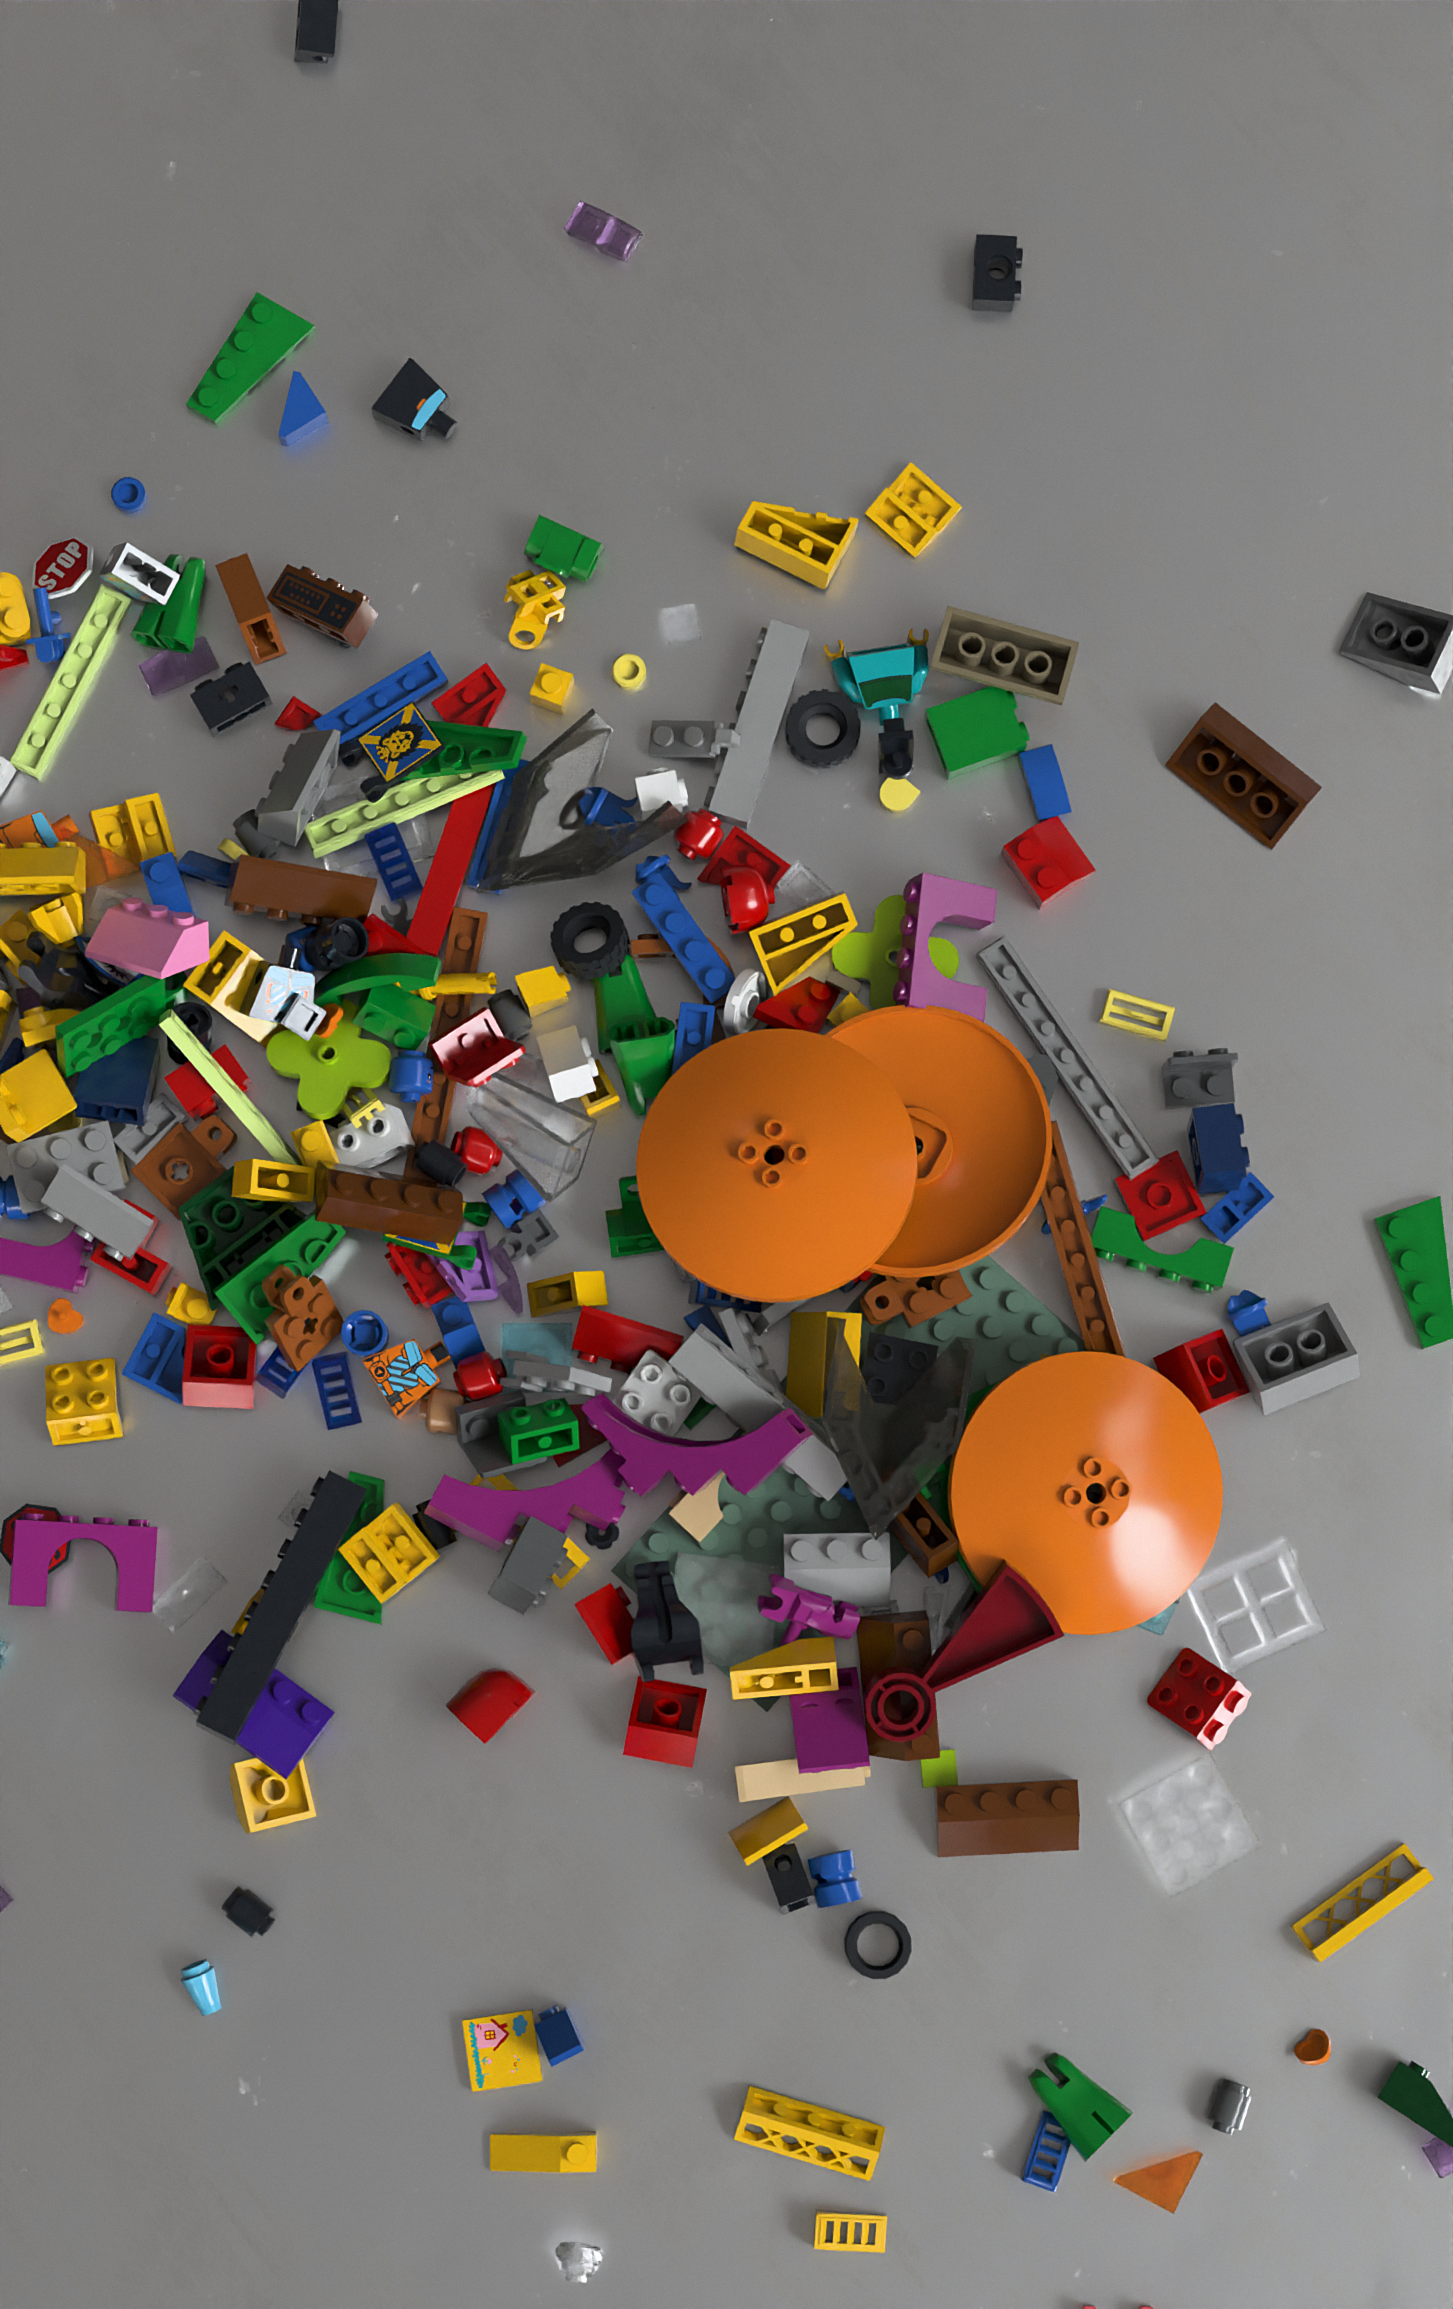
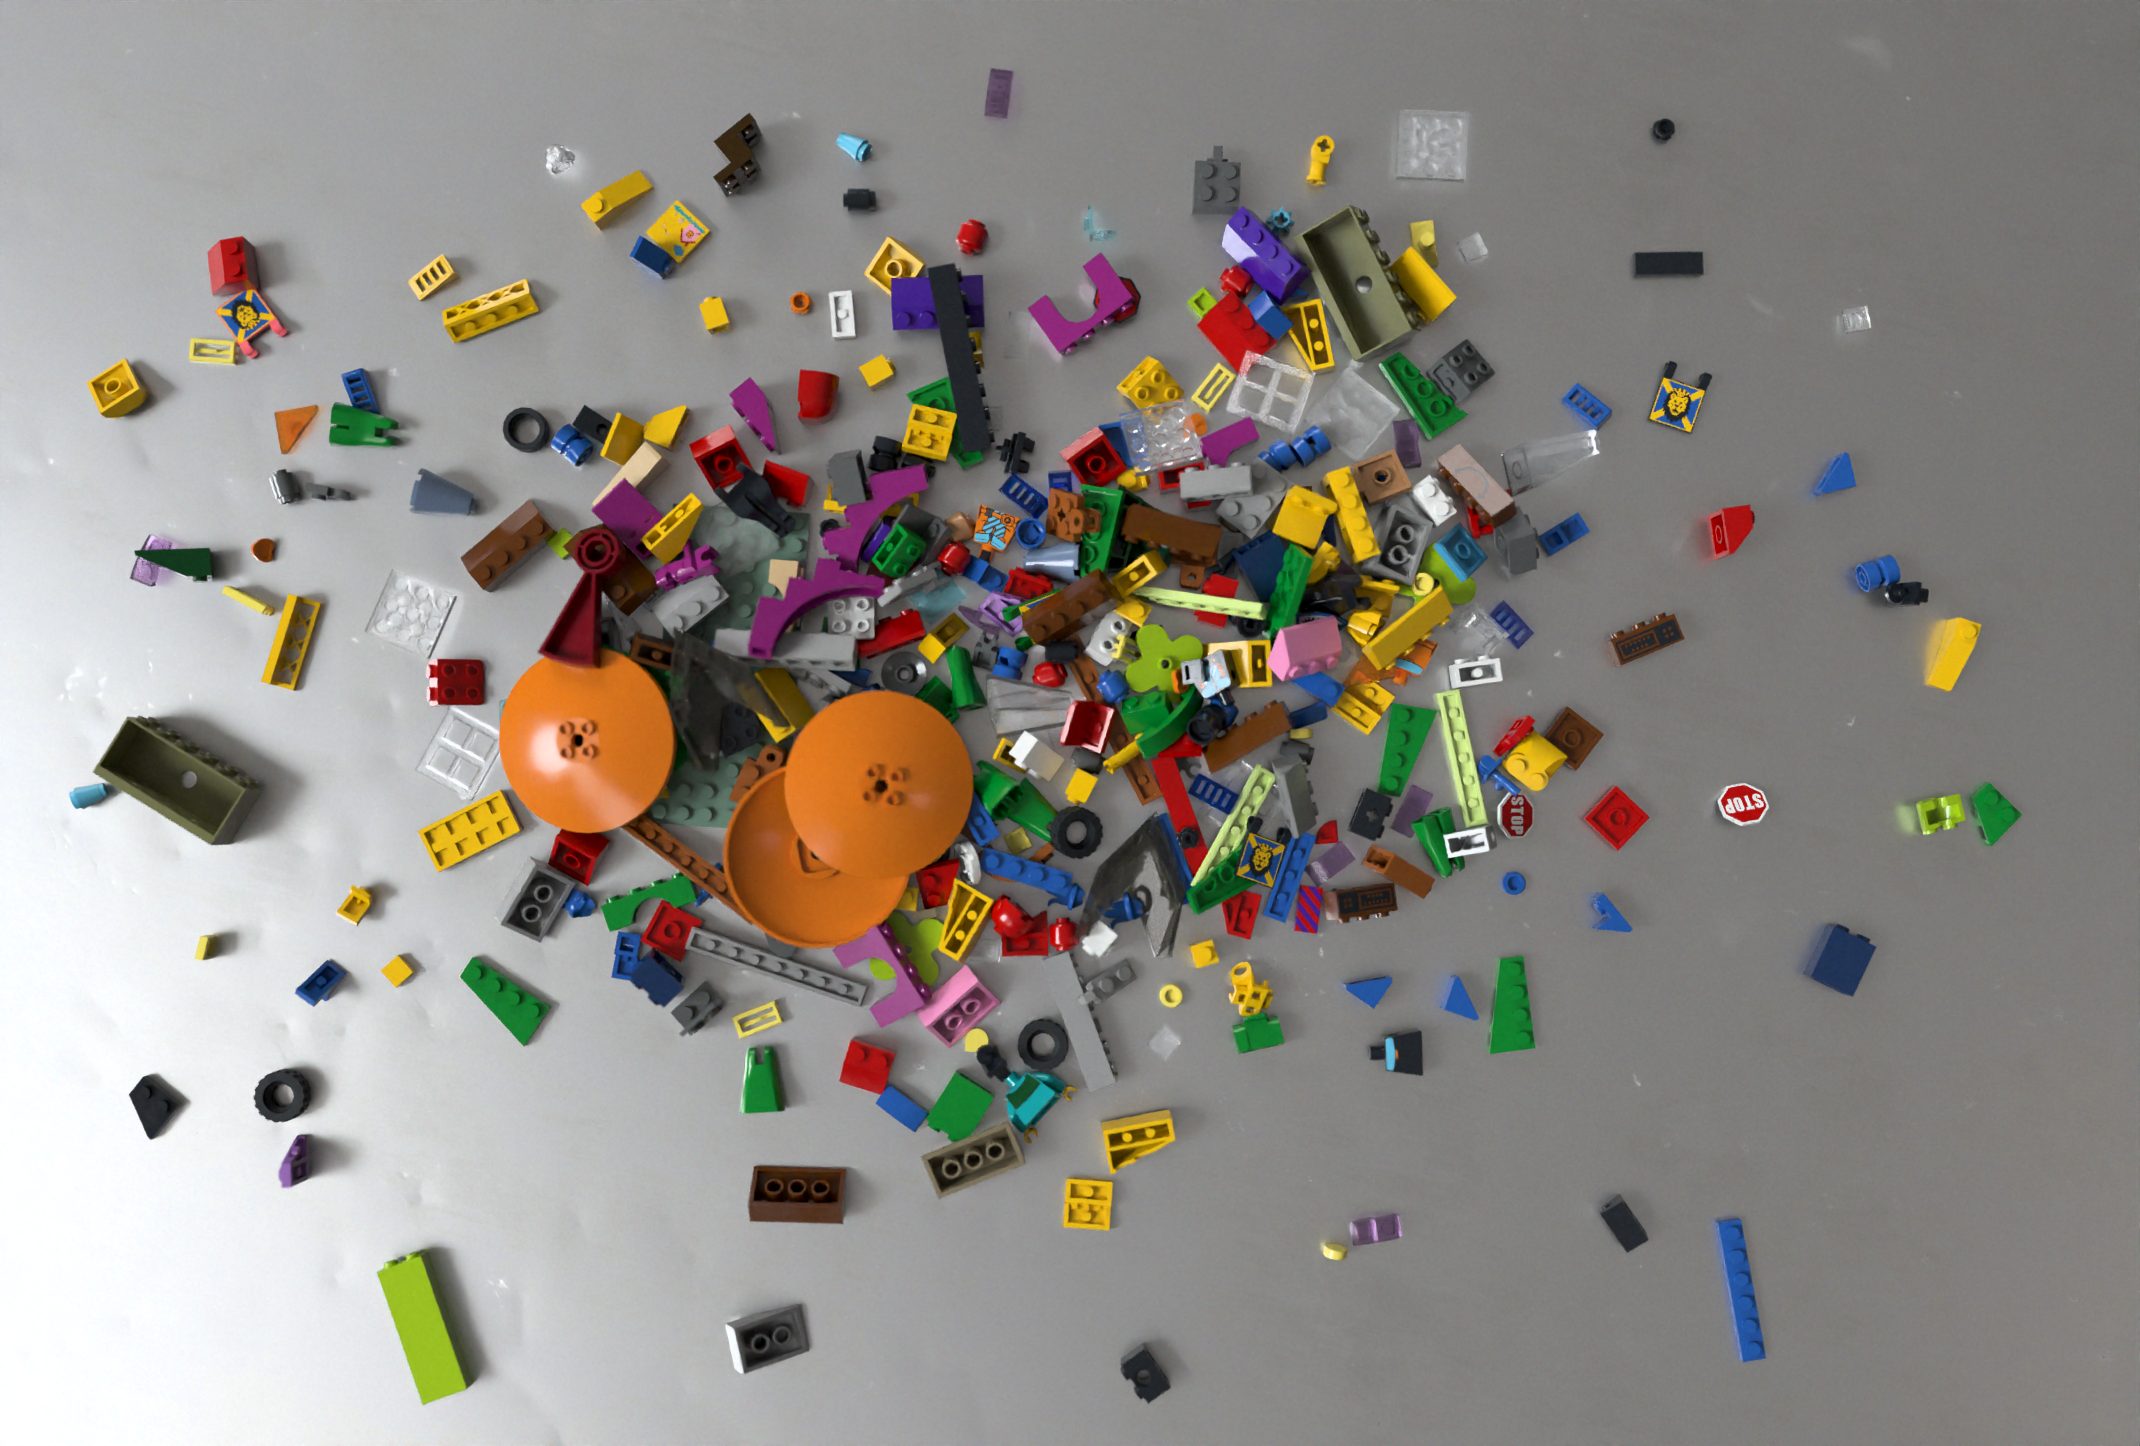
camera: 145 degrees right, 5 degrees up
none -> light yellow tile [221,585,274,616]
none -> dark grey plate [304,482,350,501]
none -> sand blue cone [409,468,477,516]
none -> yellow plate [418,790,523,872]
none -> yellow slope [643,405,691,452]
none -> yellow brick [699,296,733,335]
none -> dark brown bracket [713,113,762,197]
none -> magenta slope [729,377,782,455]
none -> green piece [740,1046,785,1114]
none -> orange plate [790,292,812,314]
none -> white plate [829,290,856,339]
none -> yellow brick [859,354,896,391]
none -> dark purple tile [860,515,893,563]
none -> black wheel [867,436,903,472]
none -> dark grey dish [881,651,927,696]
none -> bright pink slope [915,964,1001,1048]
none -> green piece [946,645,988,712]
none -> red head [956,219,989,256]
none -> black hips [995,432,1035,475]
none -> light yellow tile [1003,826,1034,856]
none -> sand blue cone [1023,539,1083,584]
none -> clear plate [1119,398,1203,477]
none -> reddish brown slope [1120,504,1223,562]
none -> black plate [1177,827,1199,849]
none -> black bar [1207,547,1236,576]
none -> tile [1294,885,1323,934]
none -> clear purple slope [1304,841,1356,887]
none -> light yellow tile [1323,1243,1348,1260]
none -> blue slope [1343,976,1392,1009]
none -> green wing [1376,703,1438,797]
none -> blue slope [1591,892,1633,932]

